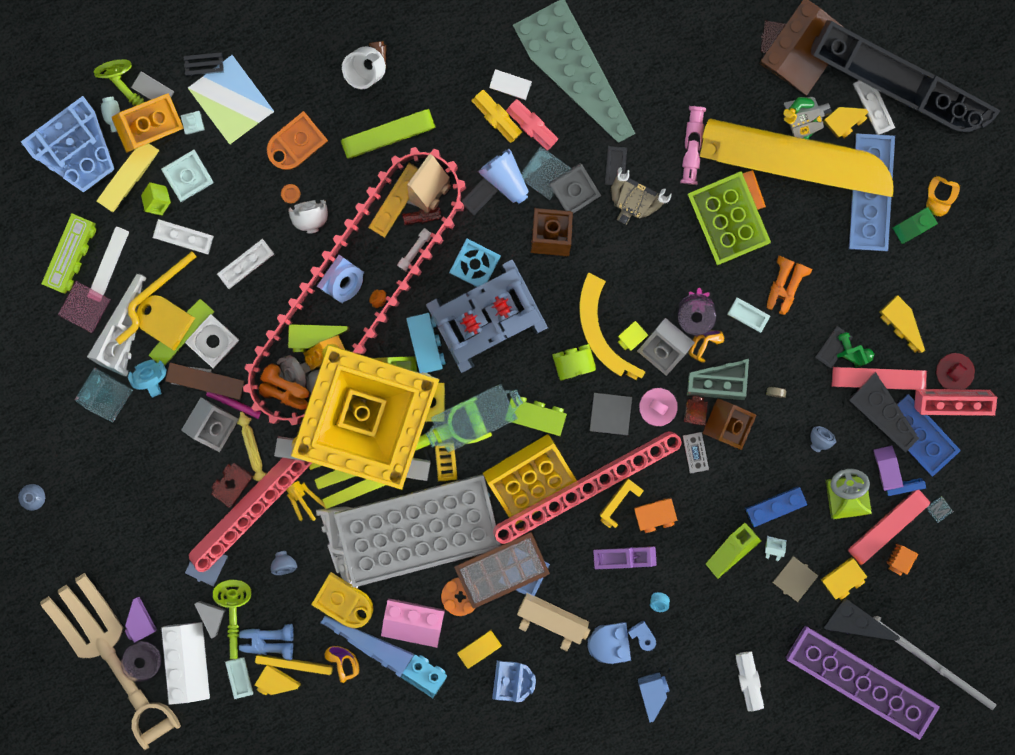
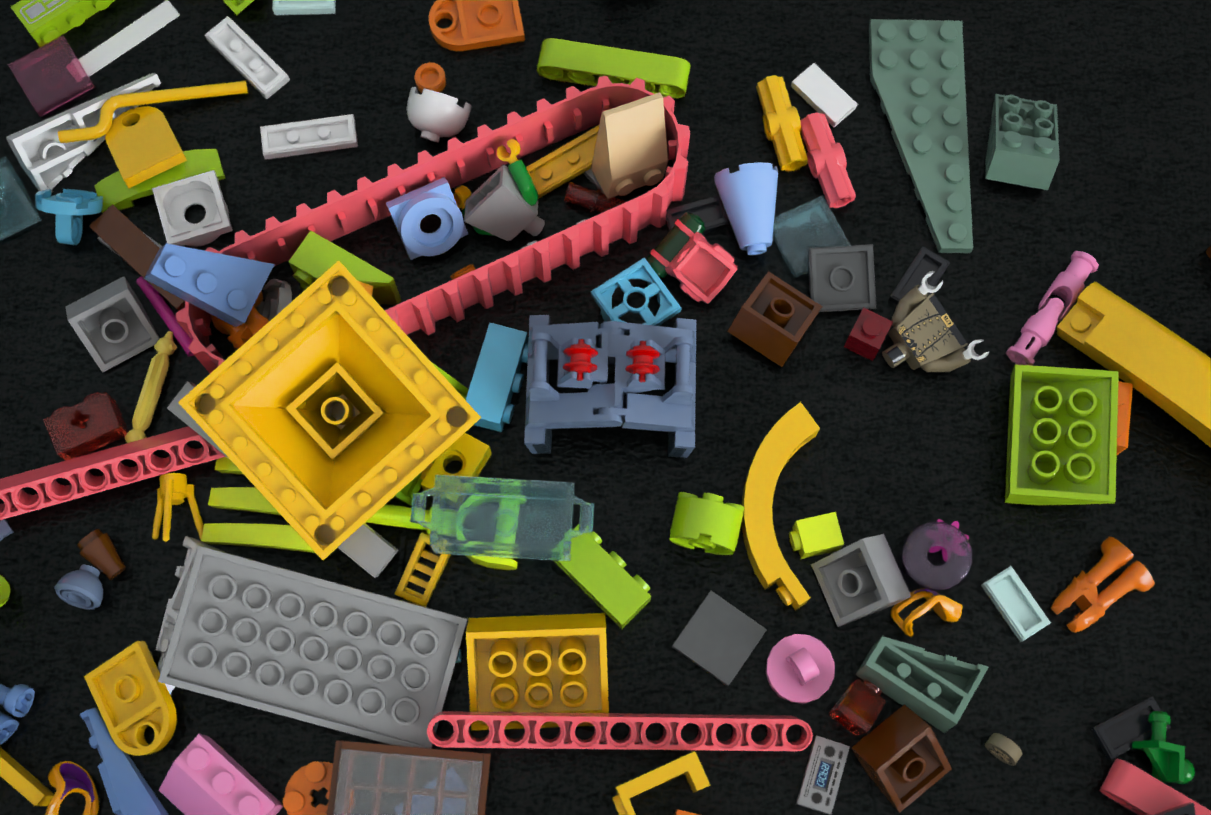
camera: 30 degrees right, 15 degrees down
none -> reddish brown cone [77,529,126,580]
none -> medium blue wedge [144,243,275,327]
none -> light grey torso [453,139,545,241]
none -> coral piece [646,212,737,304]
none -> dark red brick [844,307,893,361]
none -> sand green slope [985,94,1060,190]

